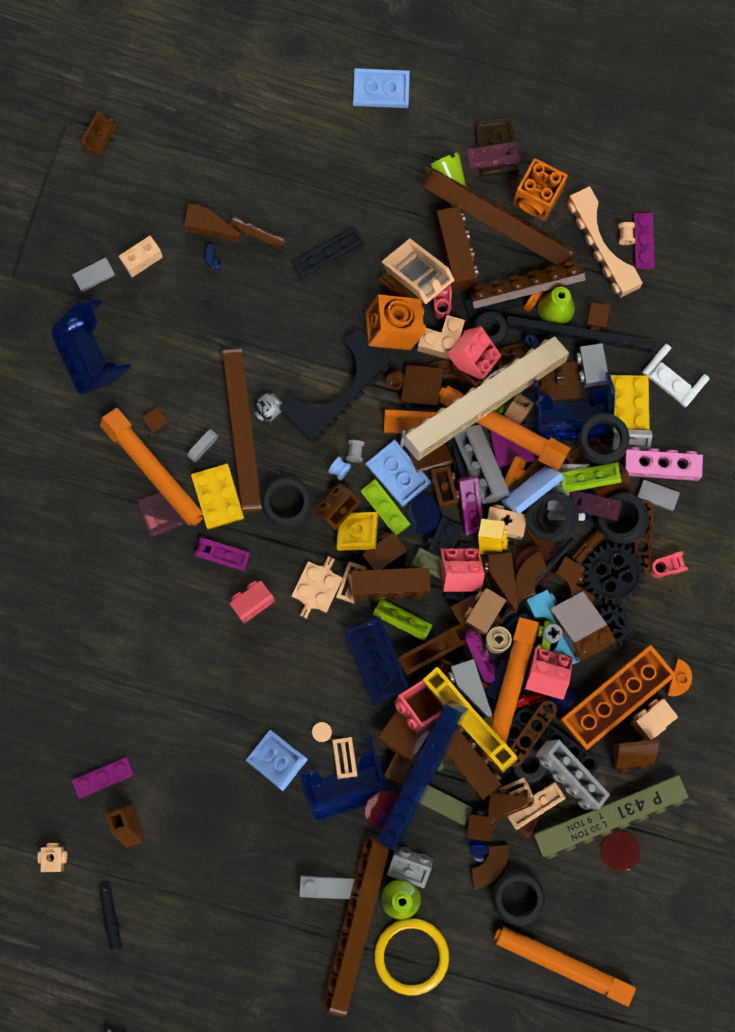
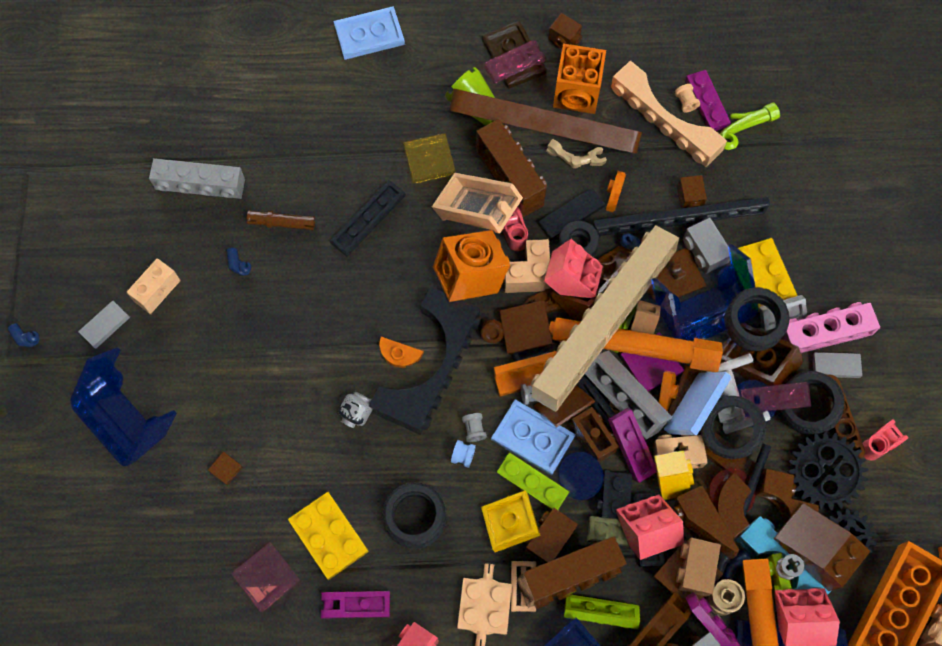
camera: 15 degrees left, 10 degrees down
reddish brown hinge [80,111,117,158] -> none
orange brick [100,408,203,526] -> none
reddish brown slope [184,203,241,242] -> none
light grey beam [187,429,218,462] -> none
reddish brown beam [223,347,262,514] -> none
reddish brown brick [314,483,361,530] -> none
reddish brown axle [379,273,414,298] -> none
reddish brown plate [469,261,586,309] -> none
lime cone [537,287,575,325] -> none
lime plate [561,462,621,493] -> none
reddish brown axle [572,530,605,564] -> none
white plate [642,344,709,407] -> none
none -> dark blue arm [7,323,40,347]
none -> light grey brick [149,158,245,199]
none -> orange plate [379,337,424,368]
none -> clear yellow tile [403,133,455,184]
none -> tan piece [546,139,606,169]
none -> reddish brown brick [548,13,582,48]
none -> lime plant [720,102,780,150]

